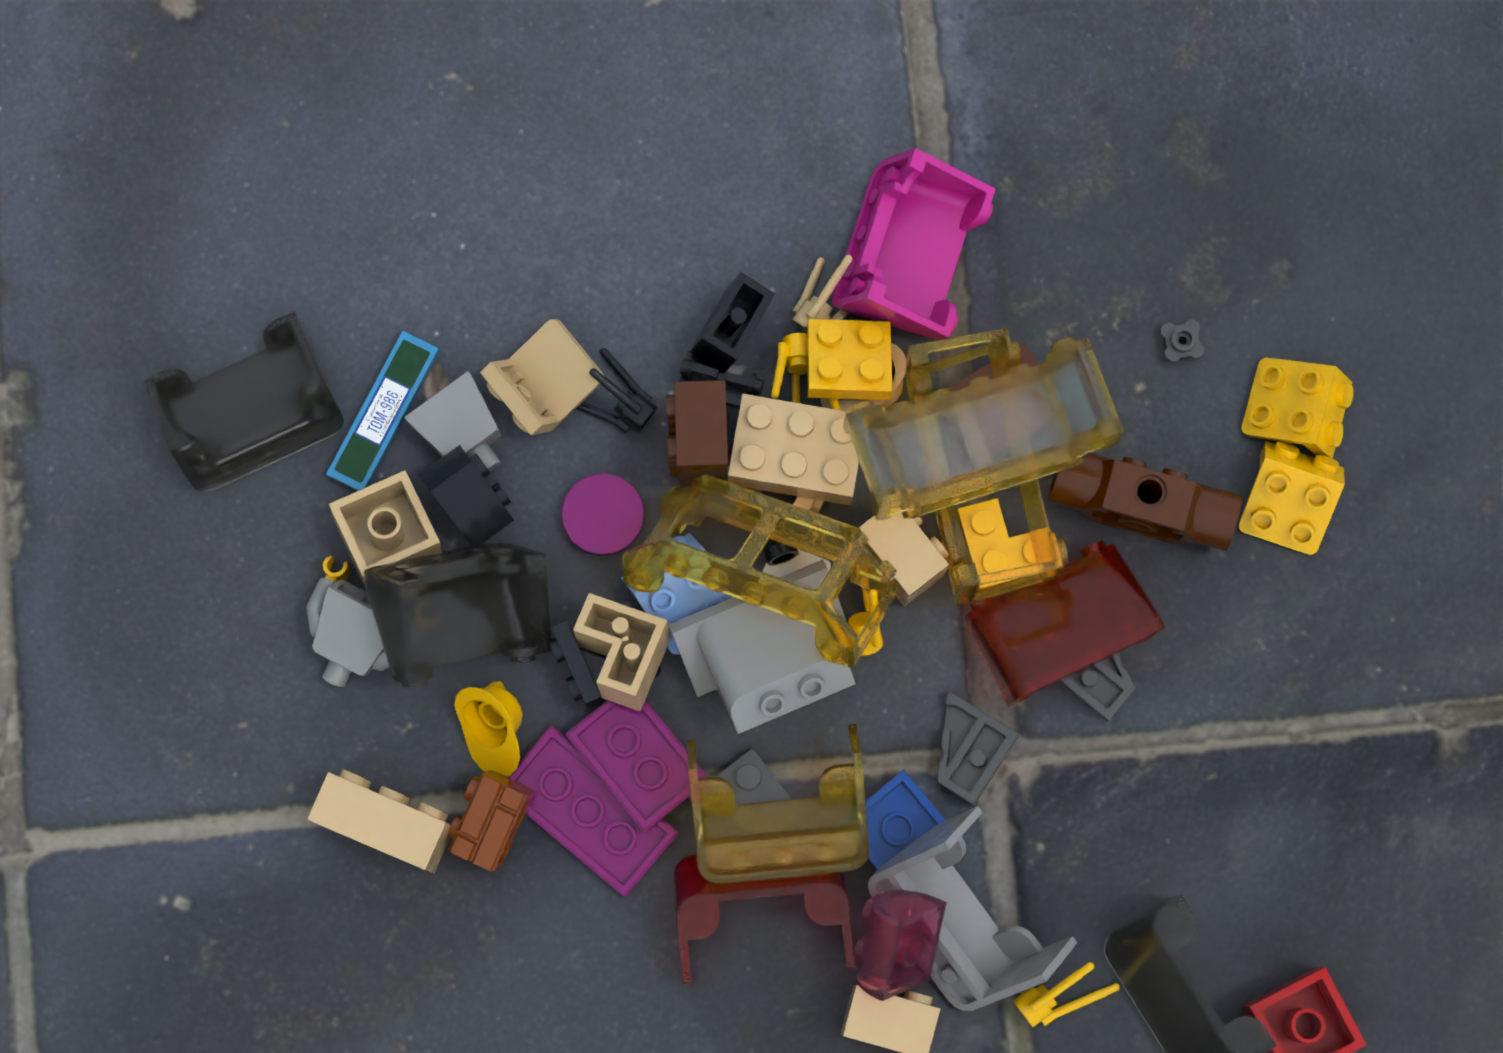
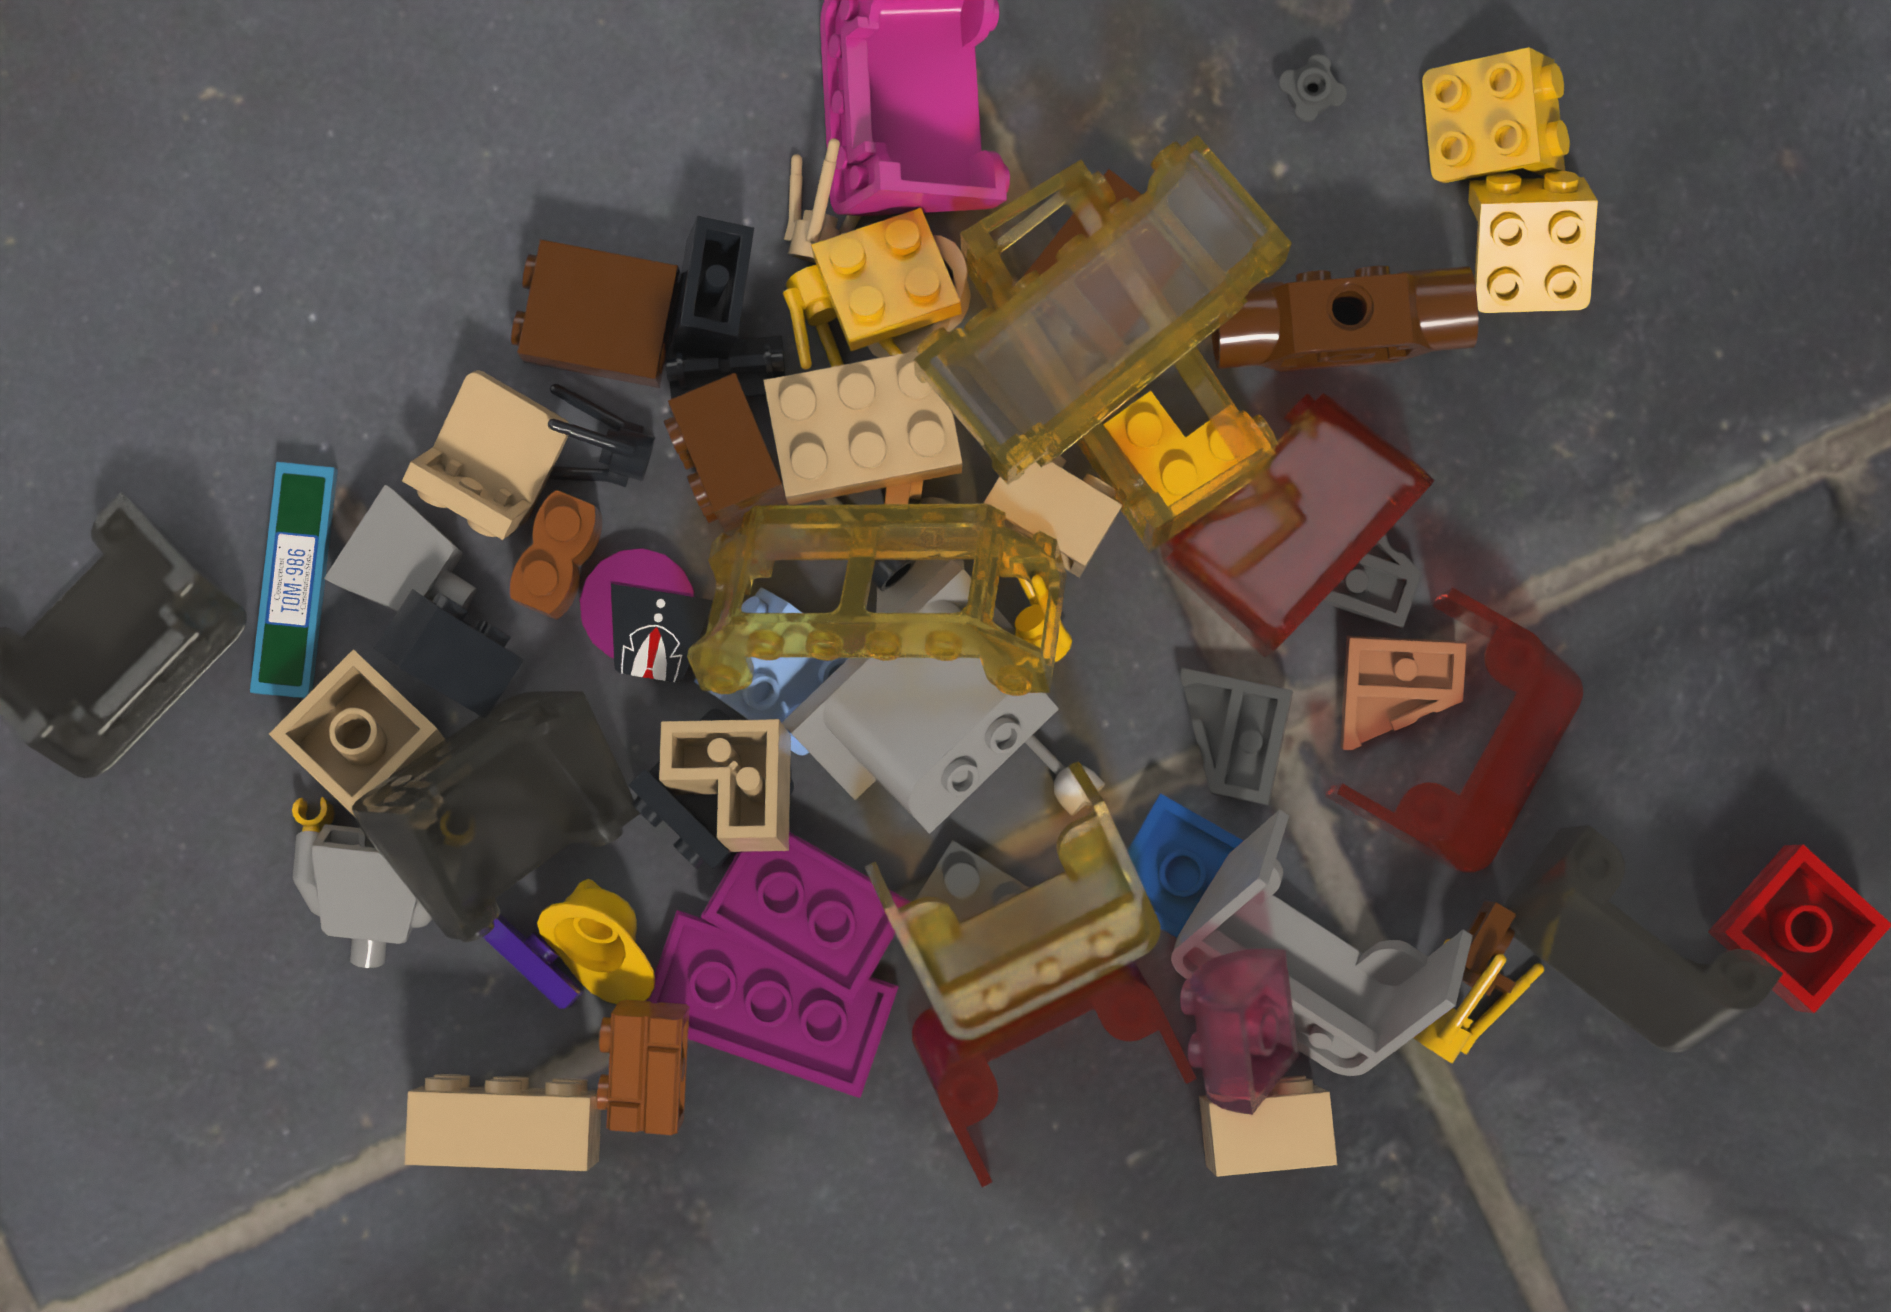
camera: 25 degrees left, 5 degrees up
none -> dark purple plate [477,913,584,1009]
none -> dark orange brick [510,490,602,620]
none -> reddish brown brick [511,239,681,388]
none -> black sticker [611,584,714,682]
none -> white hinge [1025,735,1105,816]
none -> clear red windscreen [1325,587,1583,873]
none -> nougat wing [1340,636,1467,750]
none -> reddish brown bracket [1462,901,1516,996]

